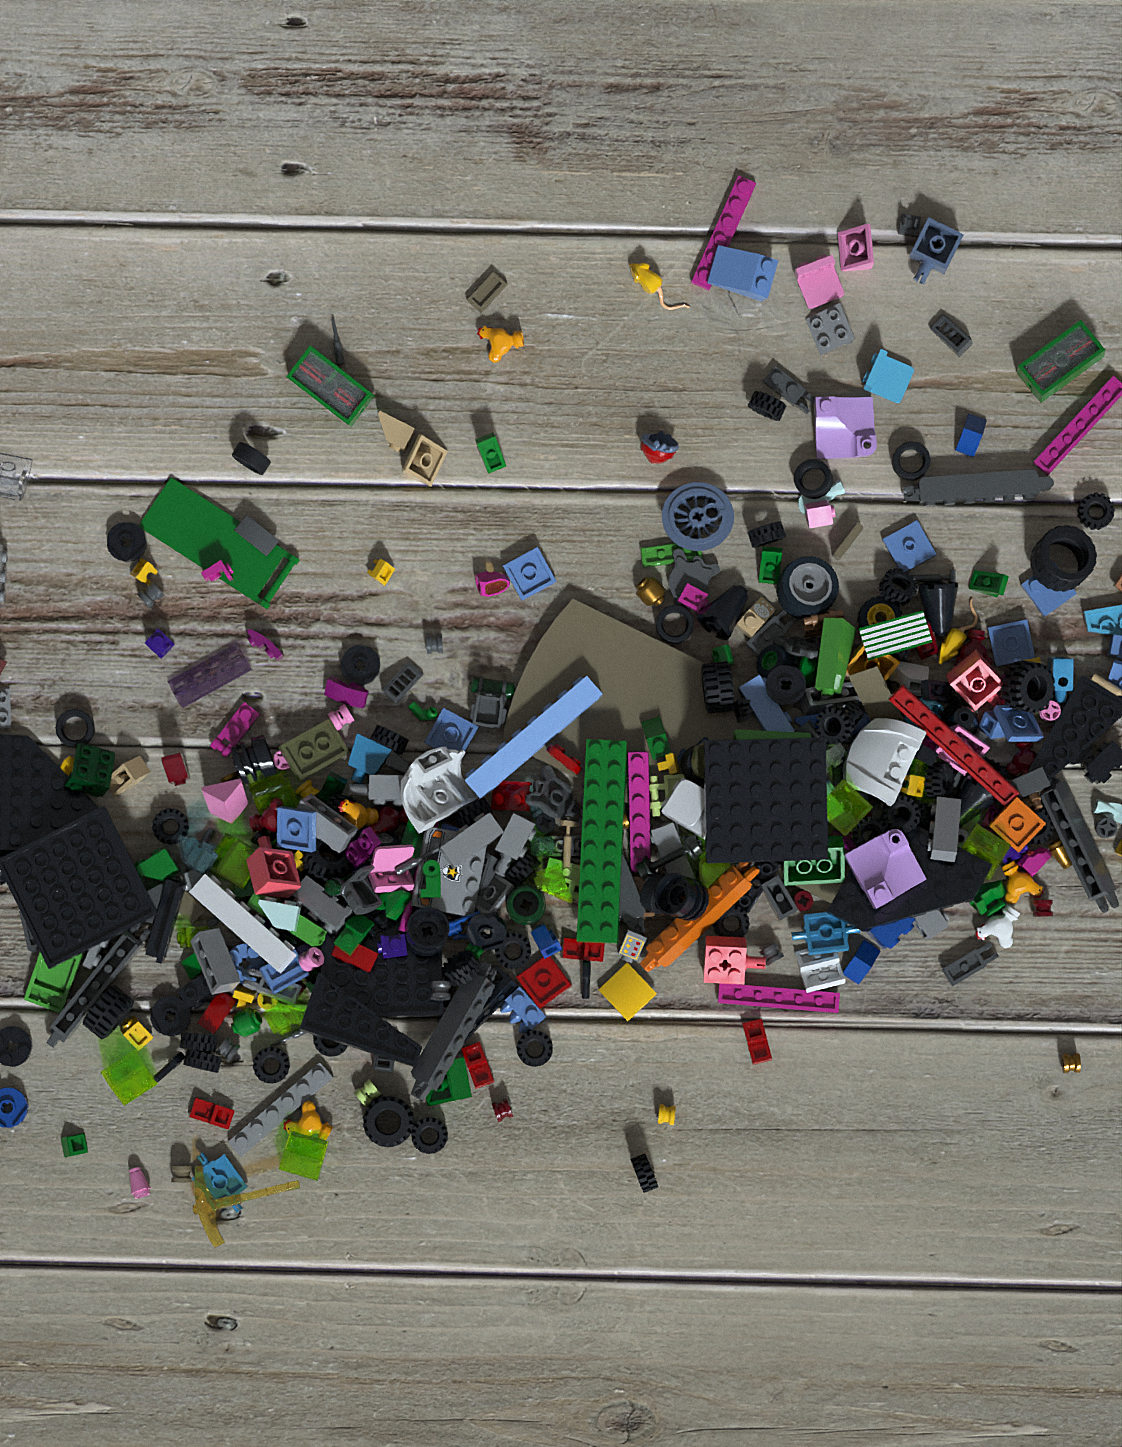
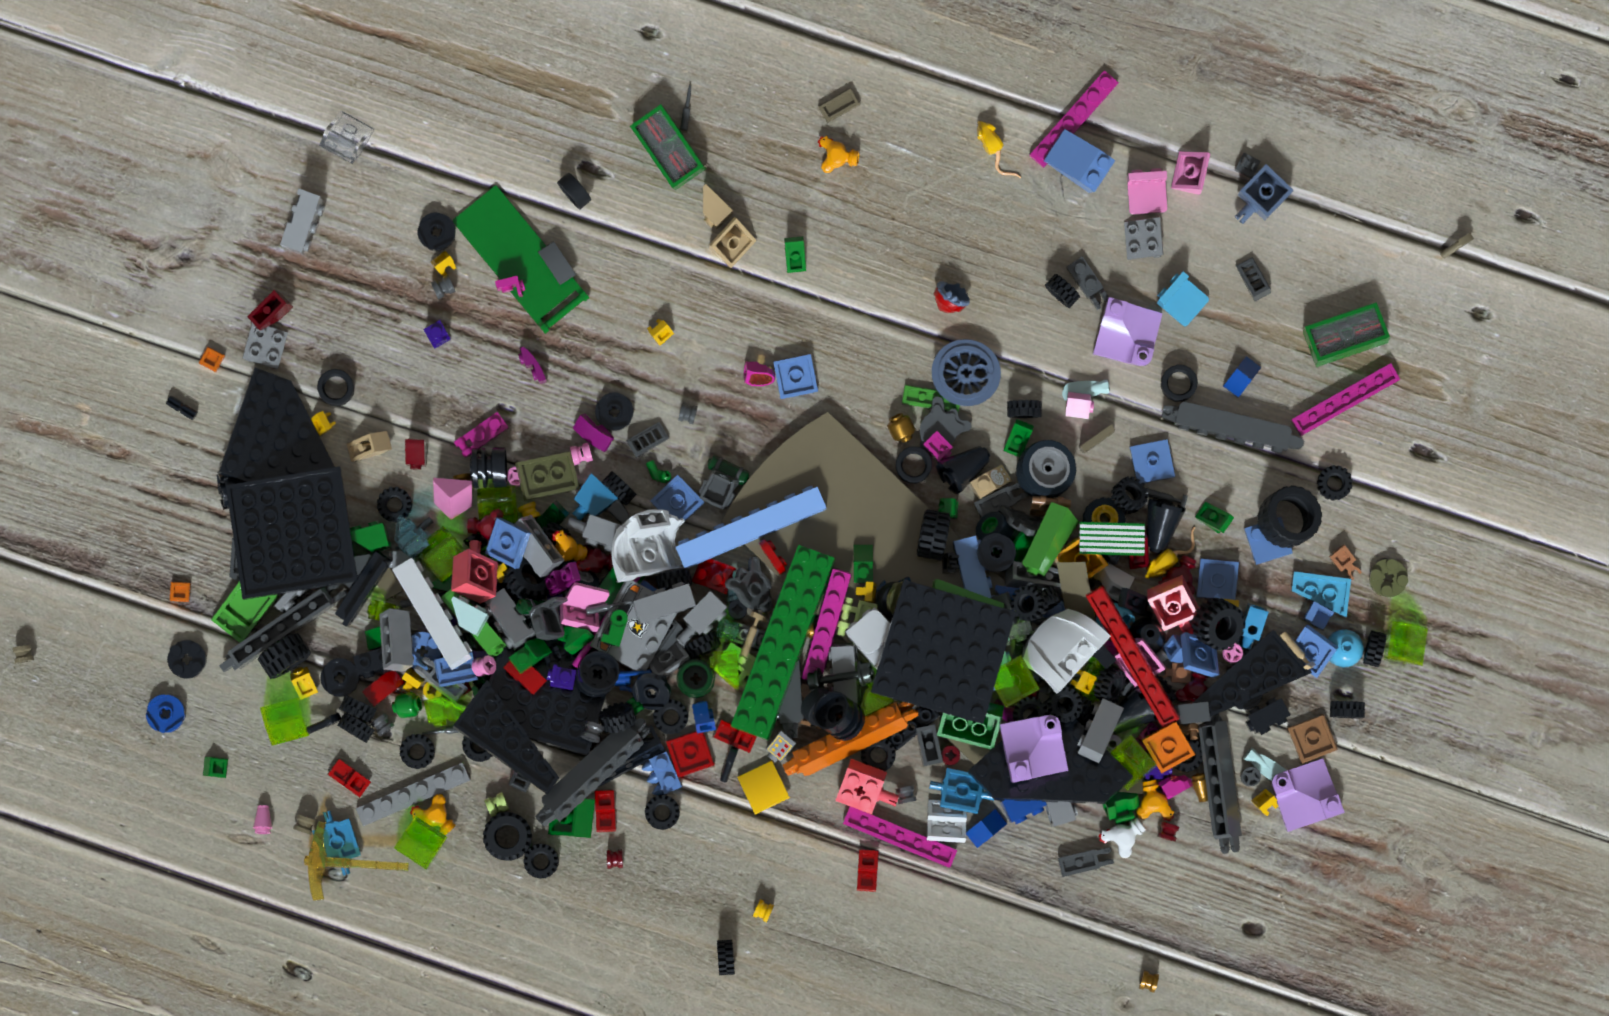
camera: 15 degrees right, 0 degrees up
dark green bracket [64,743,115,797] -> none
clear purple fence [167,643,252,708] -> none
black tyre [794,459,833,499] -> none
none -> nougat plate [1158,663,1191,683]

